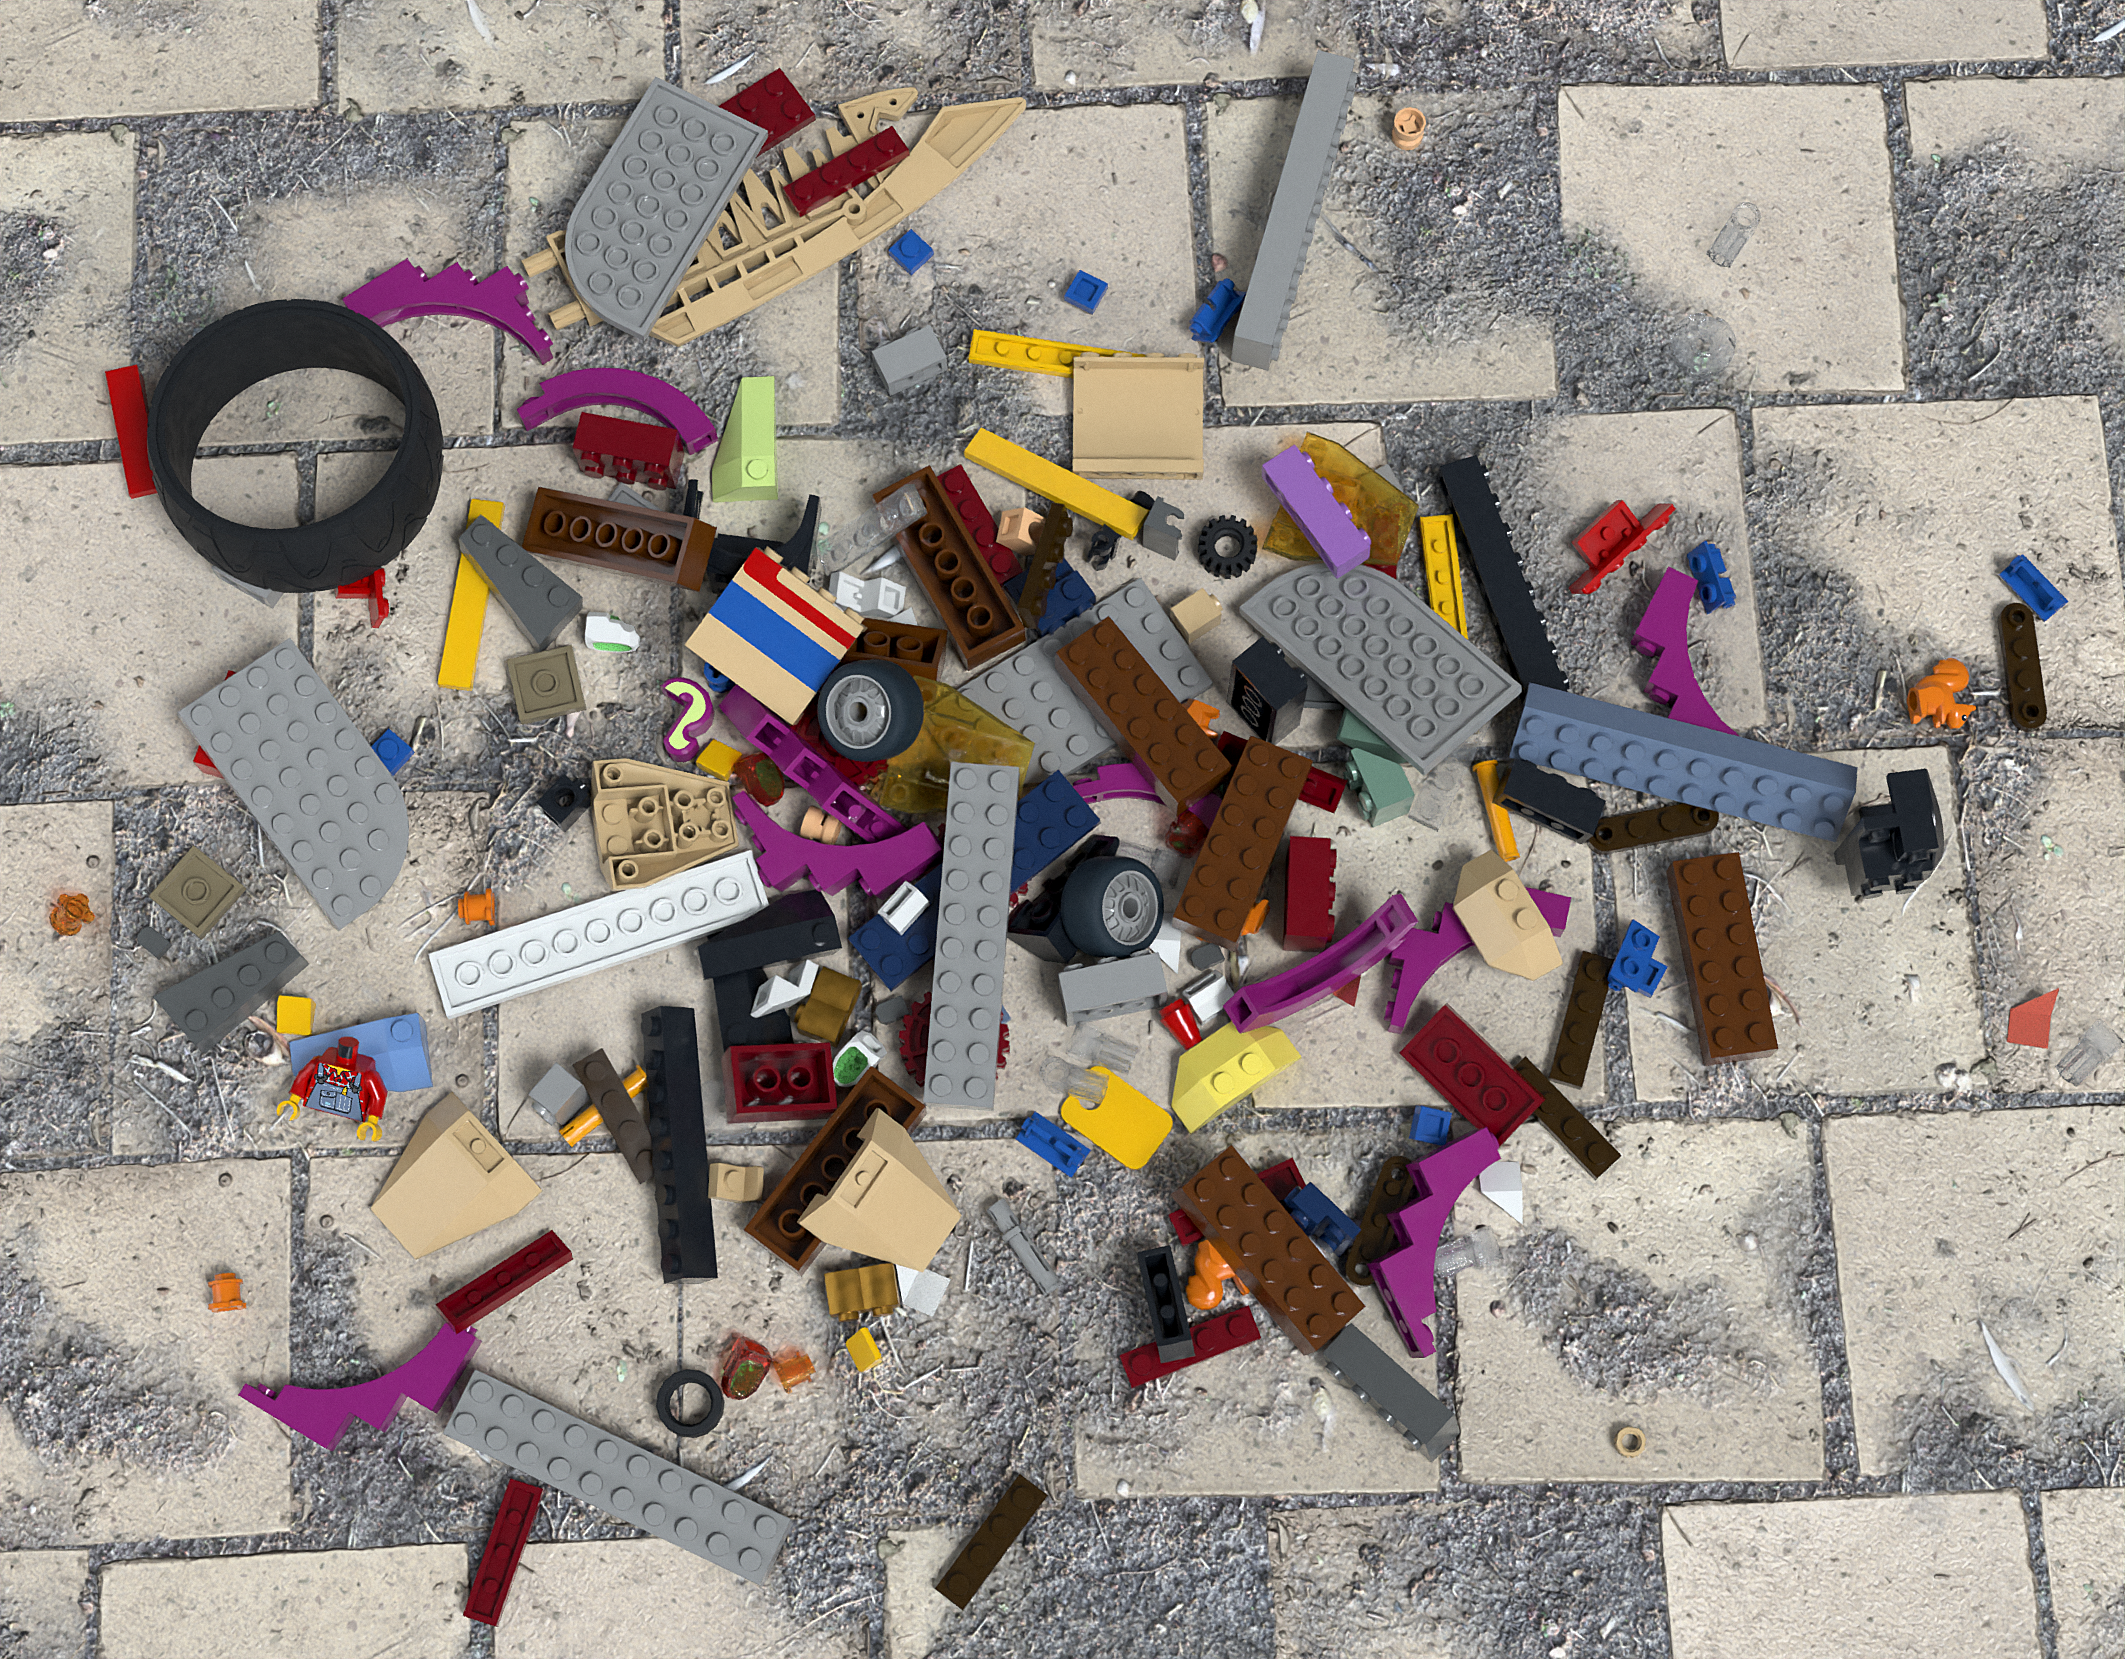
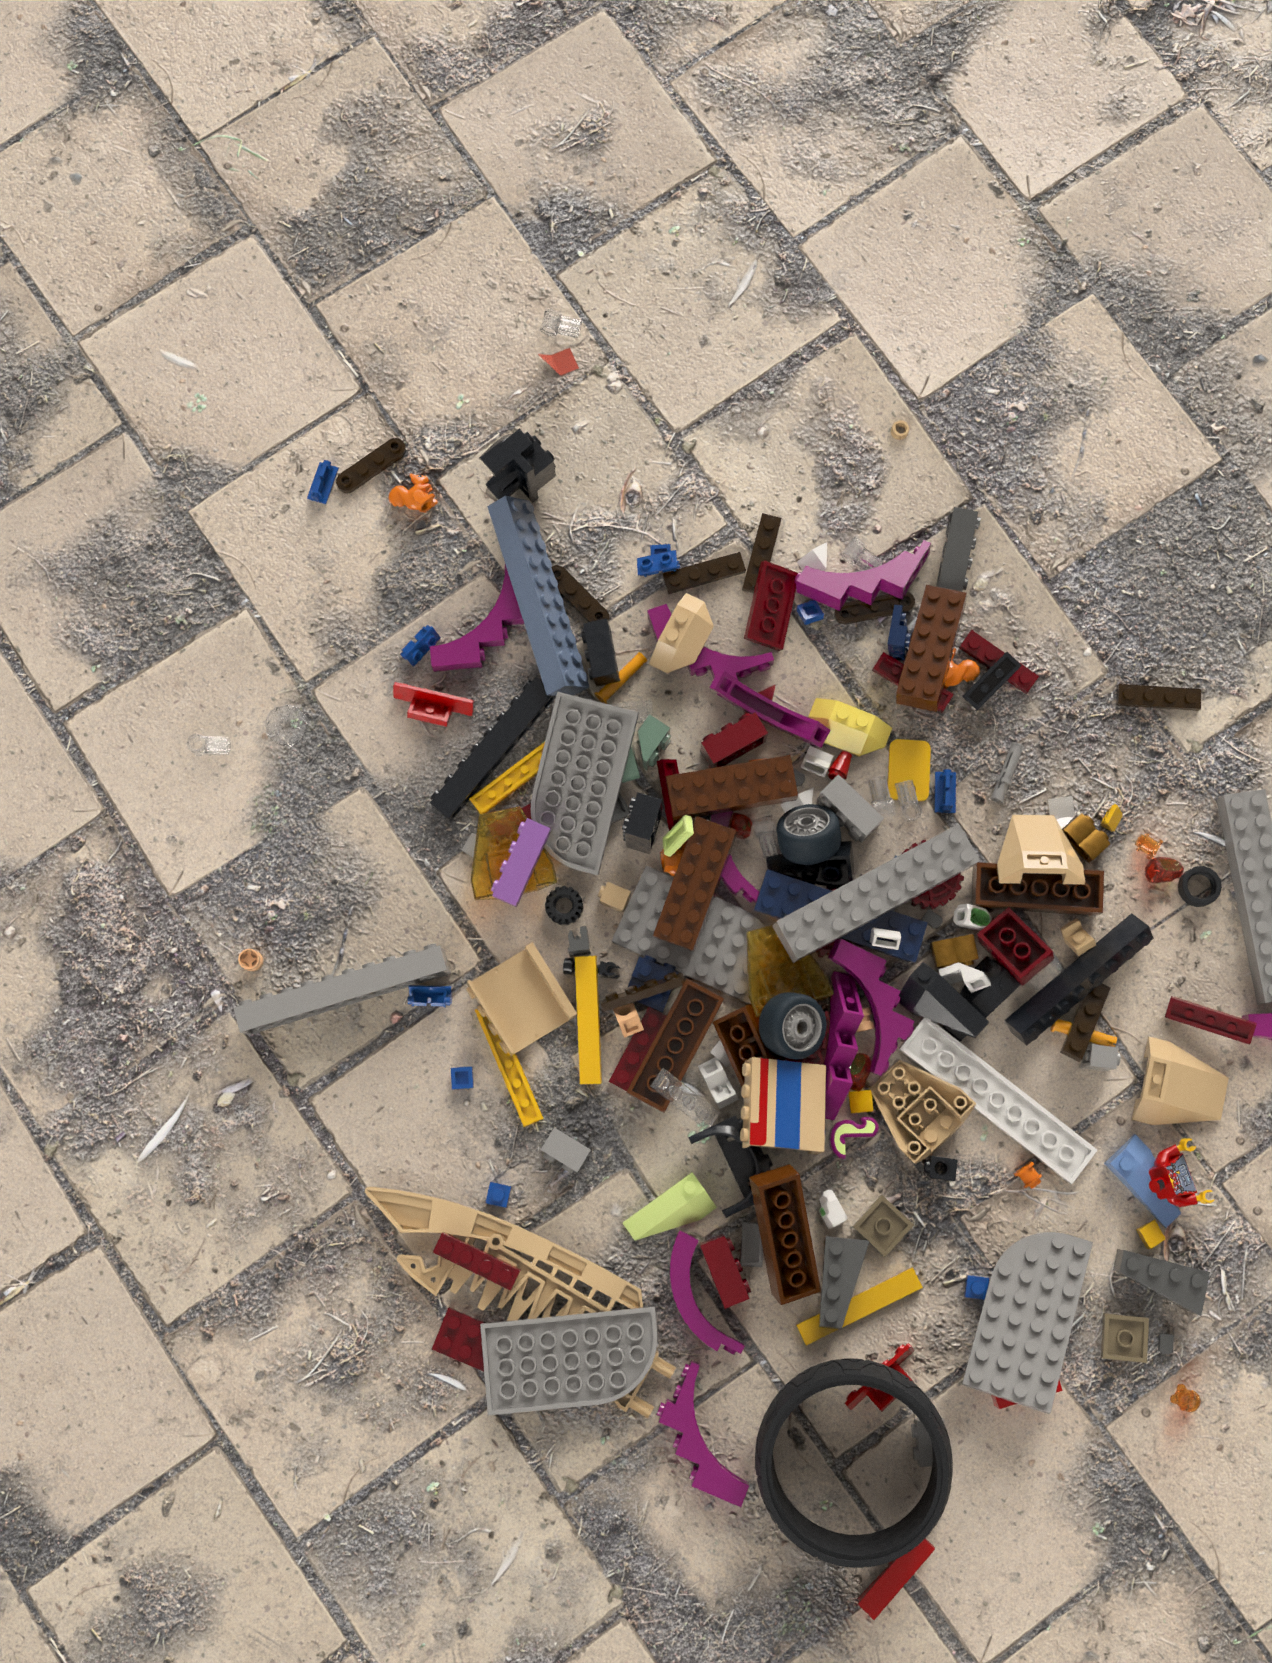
camera: 120 degrees left, 5 degrees up
reddish brown brick [1666,852,1779,1066] -> none
none -> yellowish green tile [662,815,694,857]

